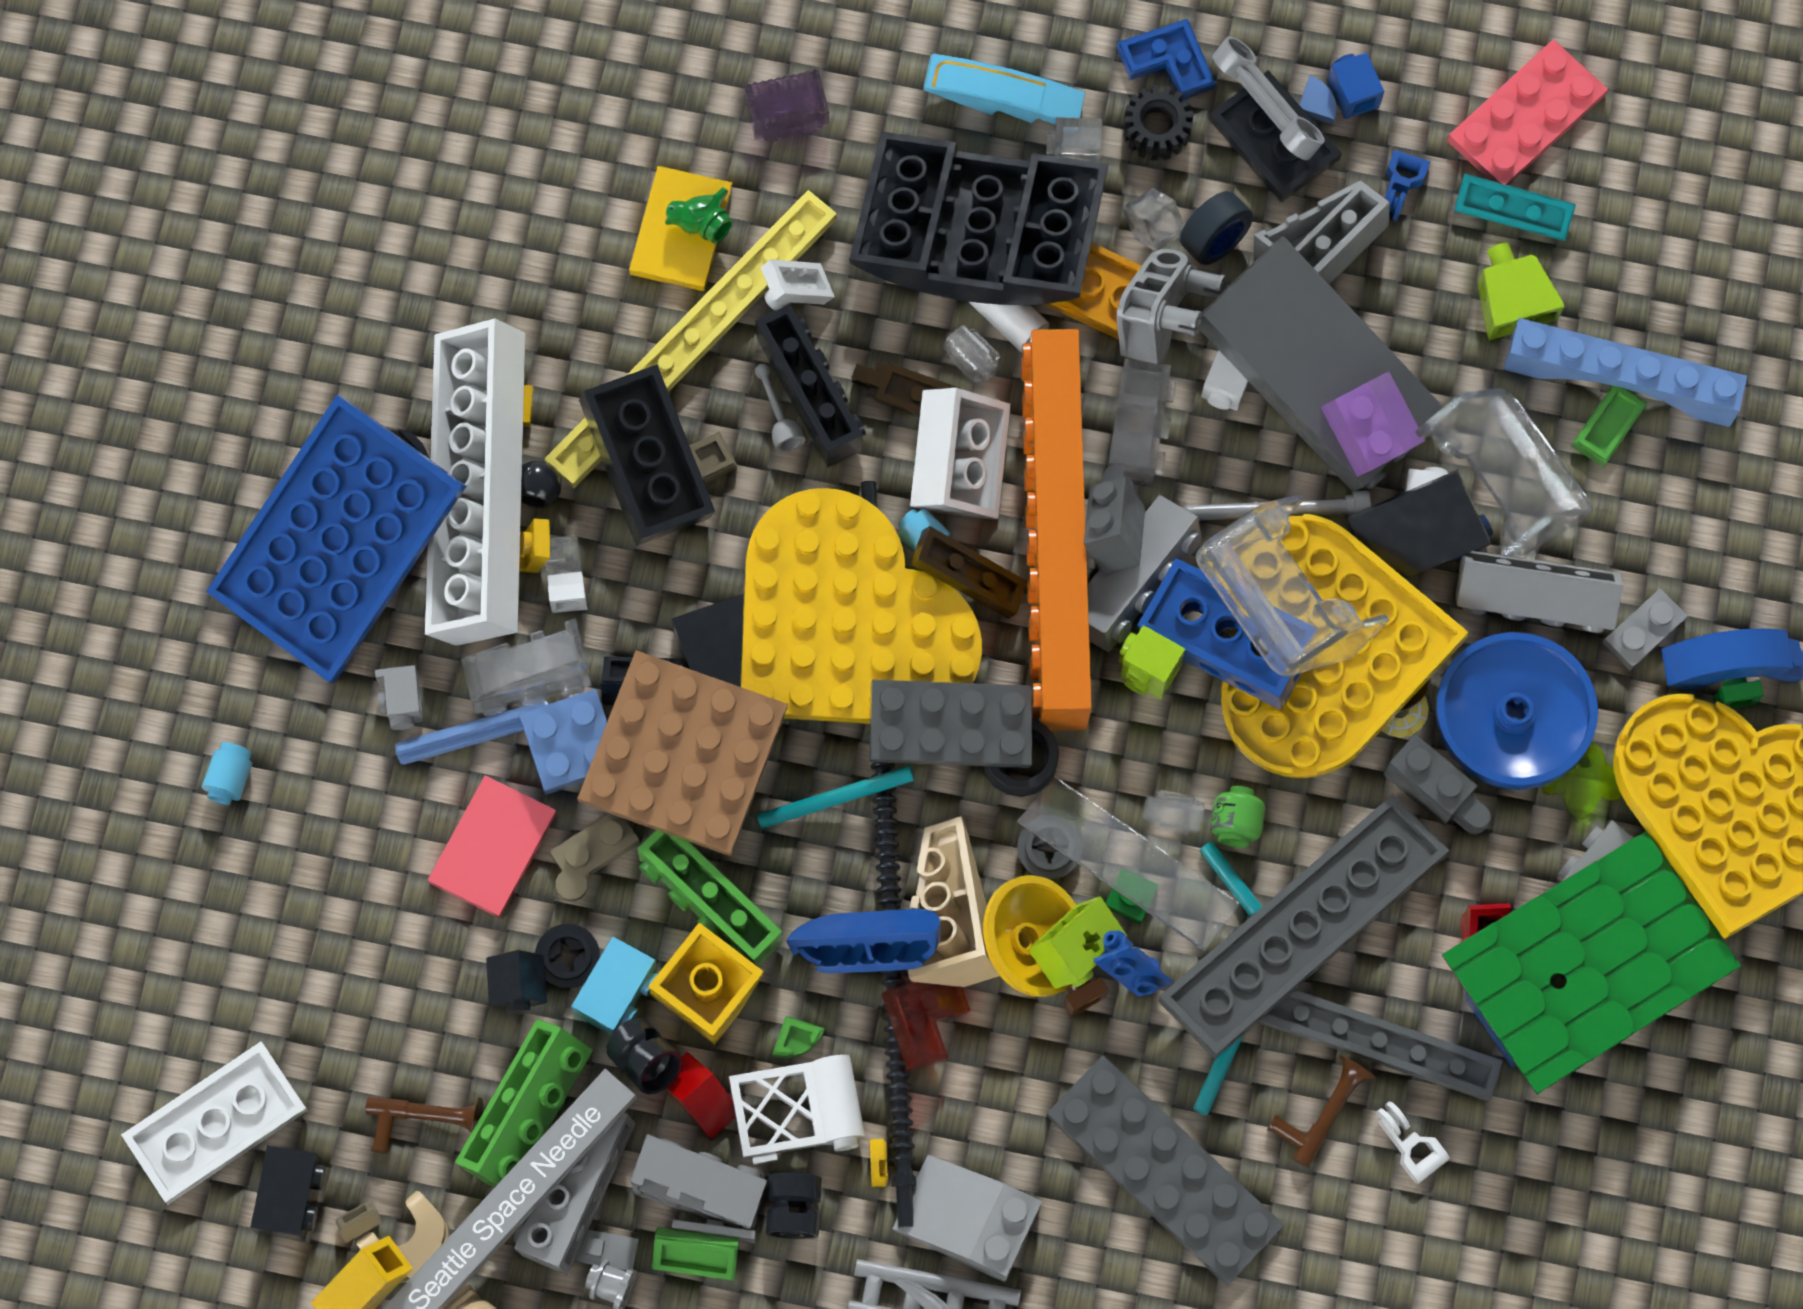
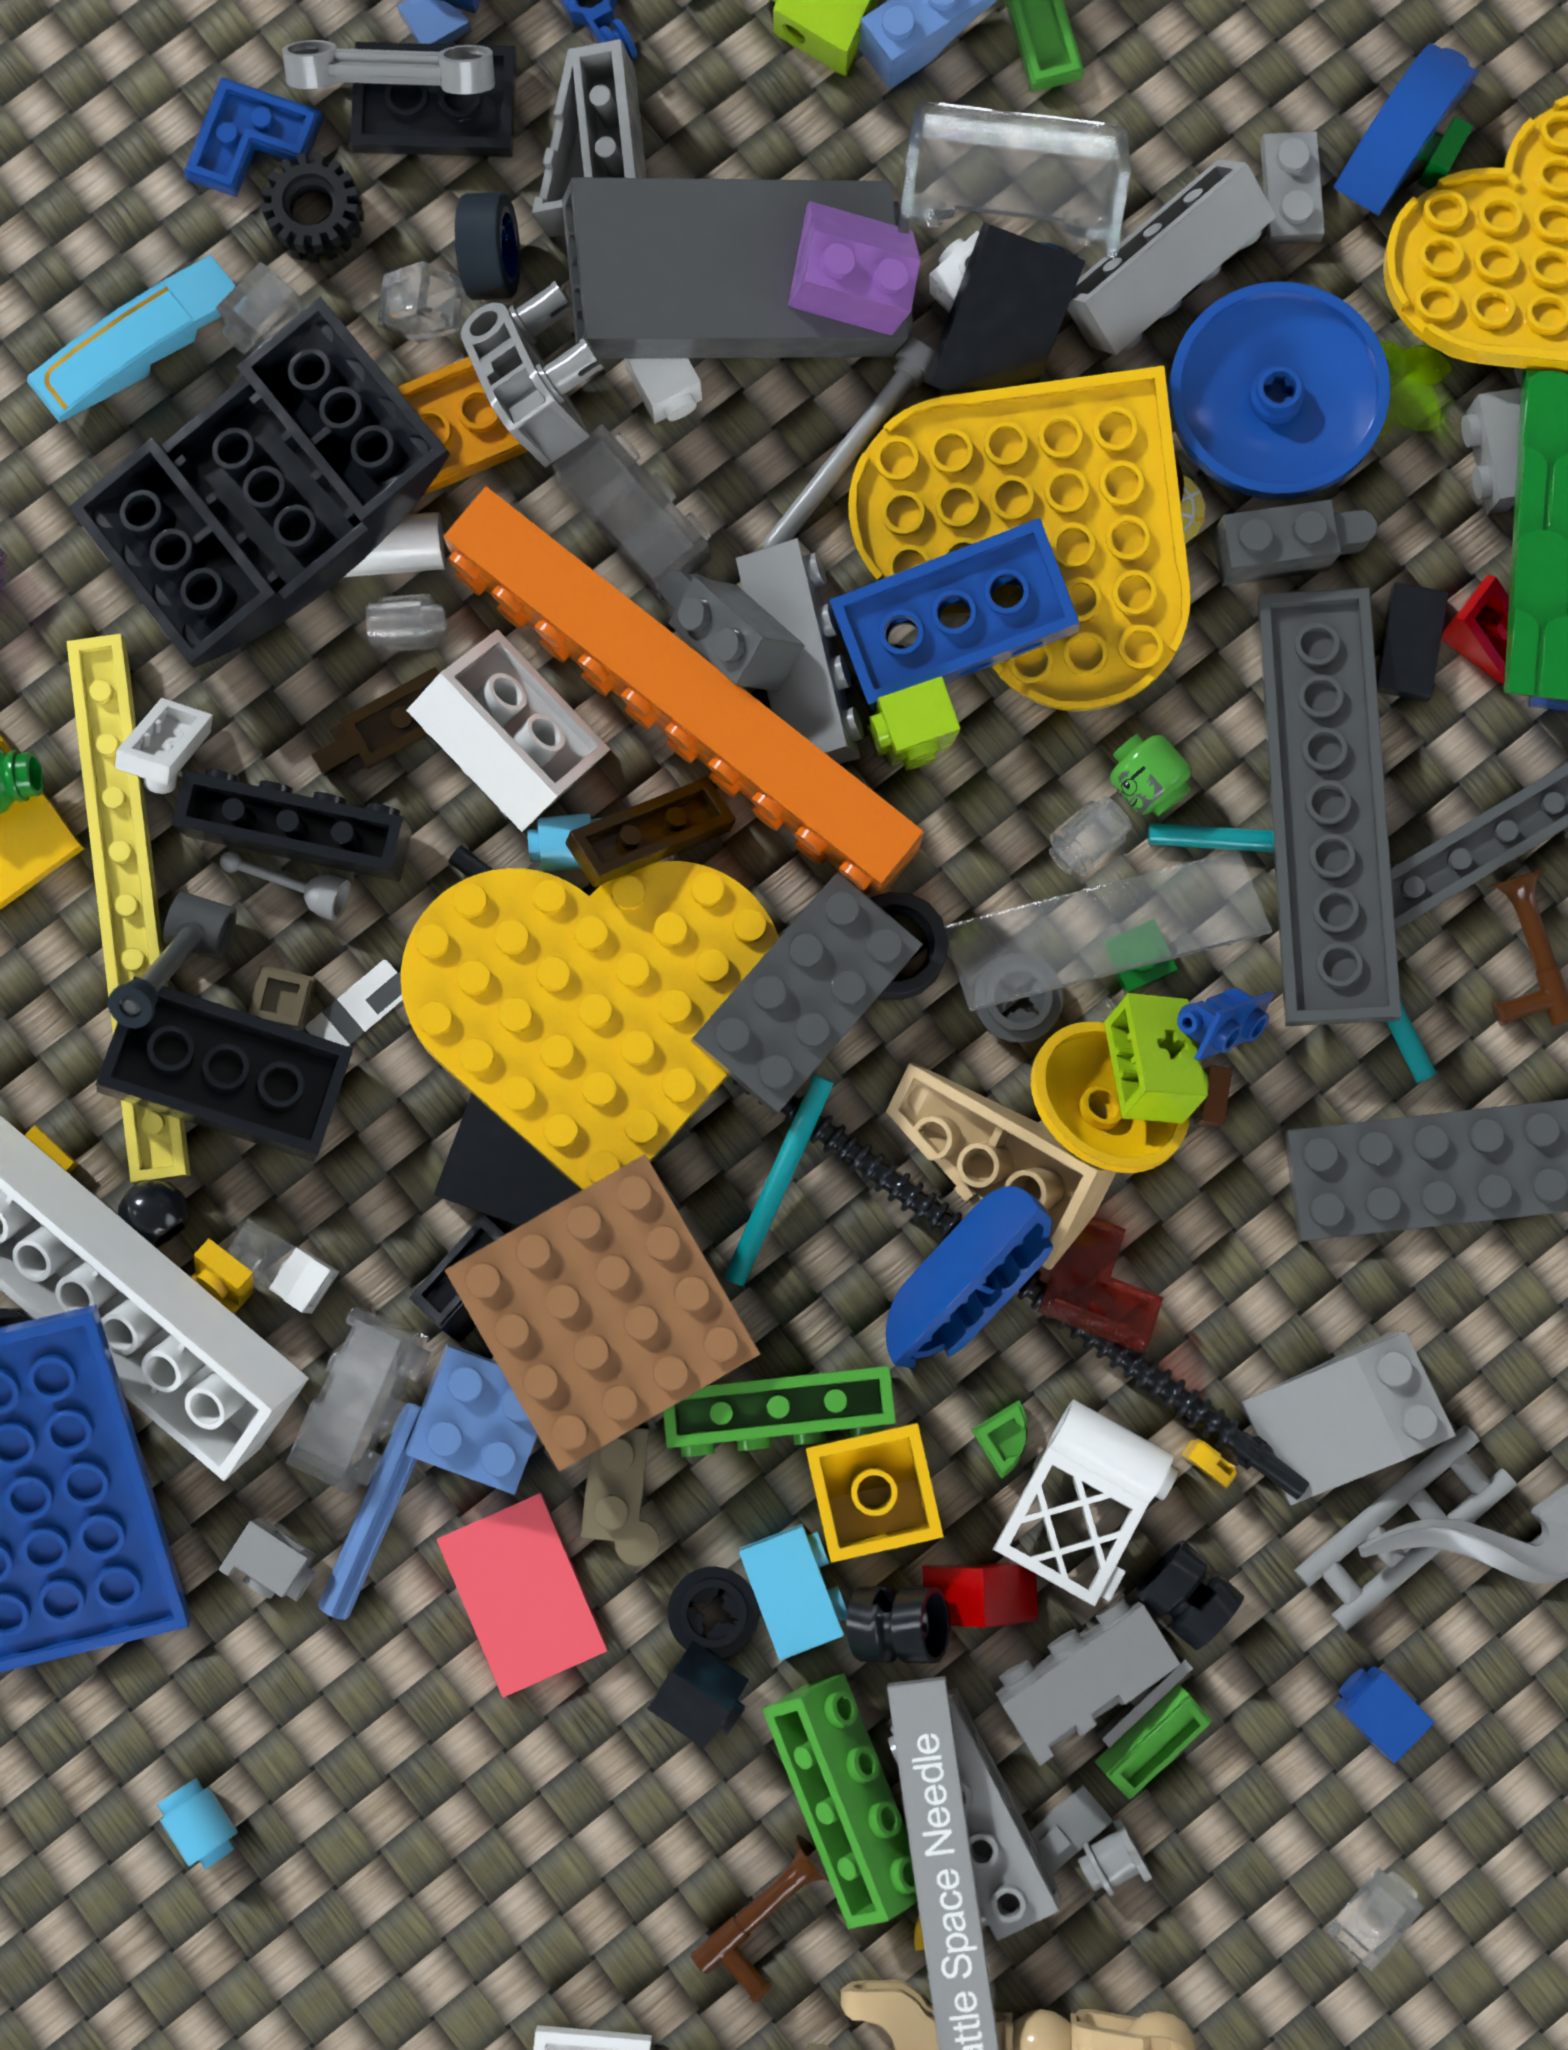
camera: 45 degrees left, 10 degrees up
clear windscreen [1196,494,1389,676] -> none
none -> dark grey piece [108,891,237,1028]
none -> white sticker [306,960,403,1046]
none -> black tile [1376,582,1449,701]

